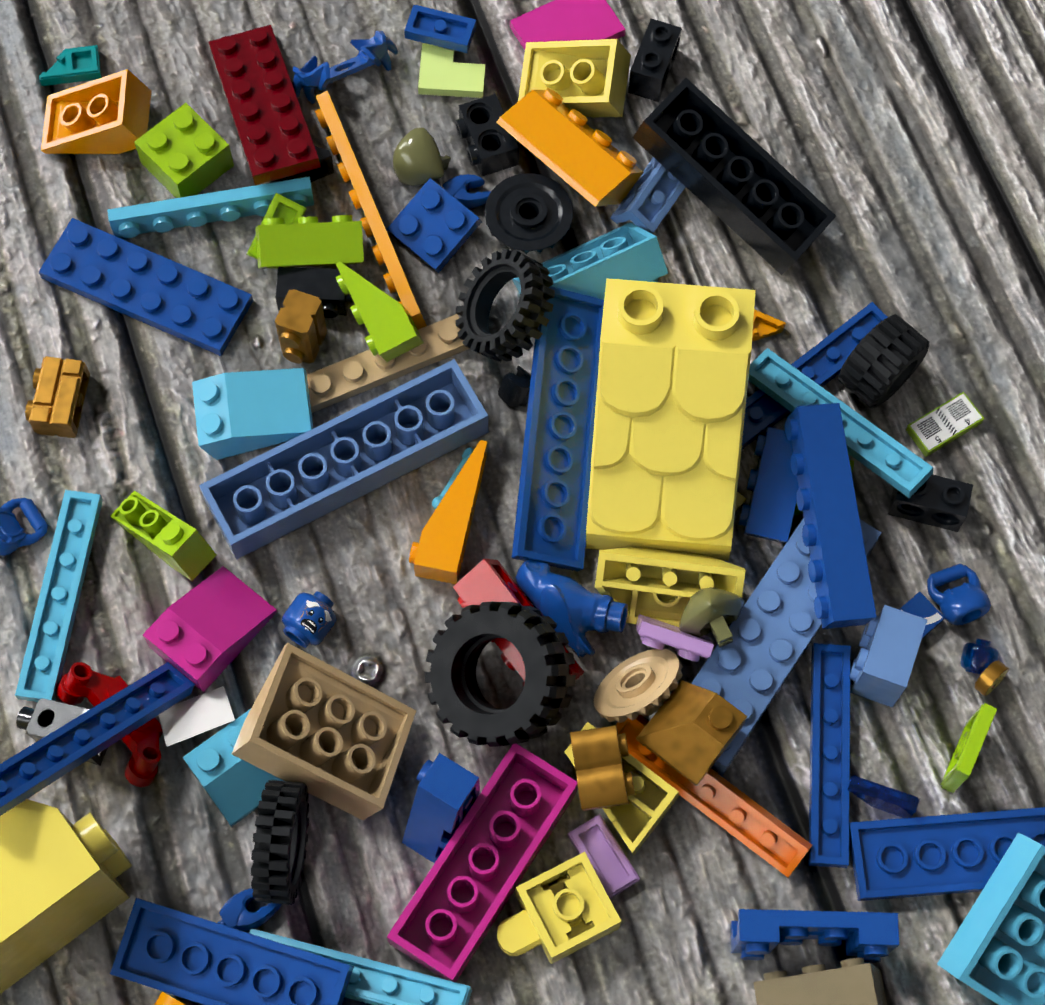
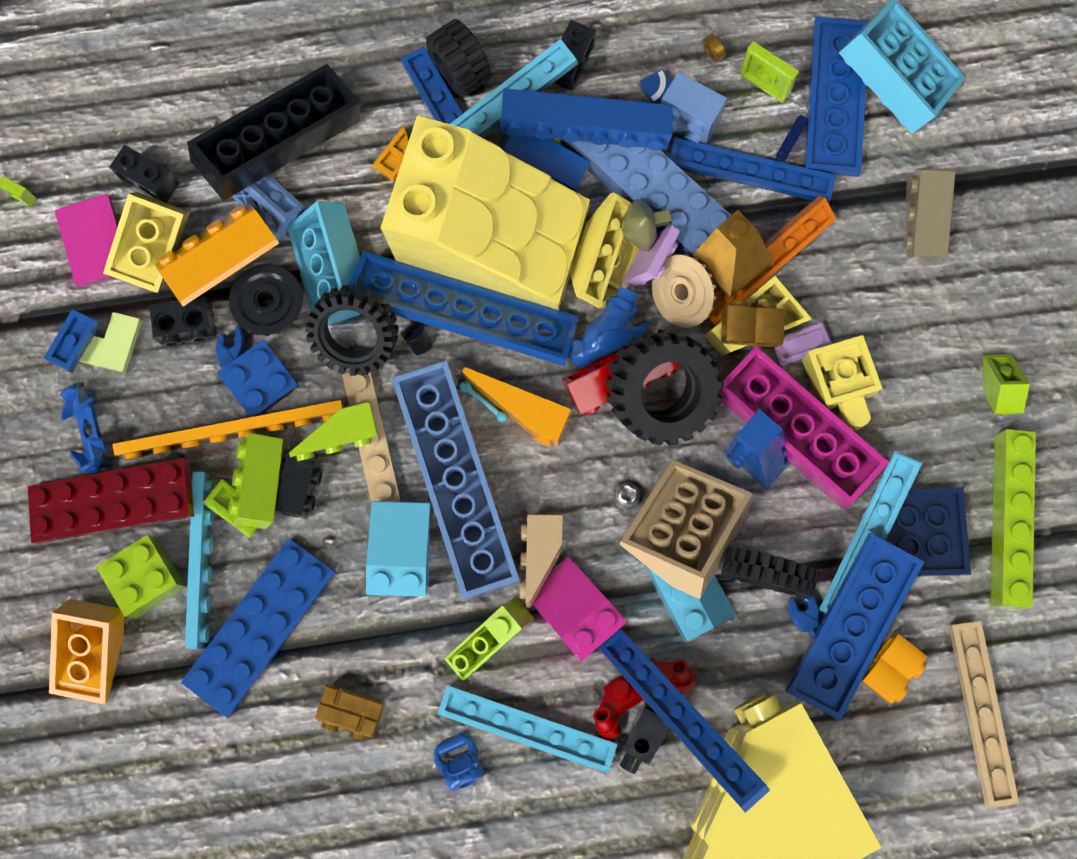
camera: 75 degrees left, 10 degrees up
teal tile [39,45,102,86] -> none
white sticker [158,686,235,747] -> none
pearl gold brick [275,289,327,364] -> none
blue head [282,591,337,648] -> none
olive piece [393,128,451,186] -> none
blue piece [730,909,899,963] -> none
tile [905,391,985,457] -> none
blue piece [927,564,991,626] -> none
clear blue piece [960,638,999,675] -> none
none -> tan slope [520,515,563,608]

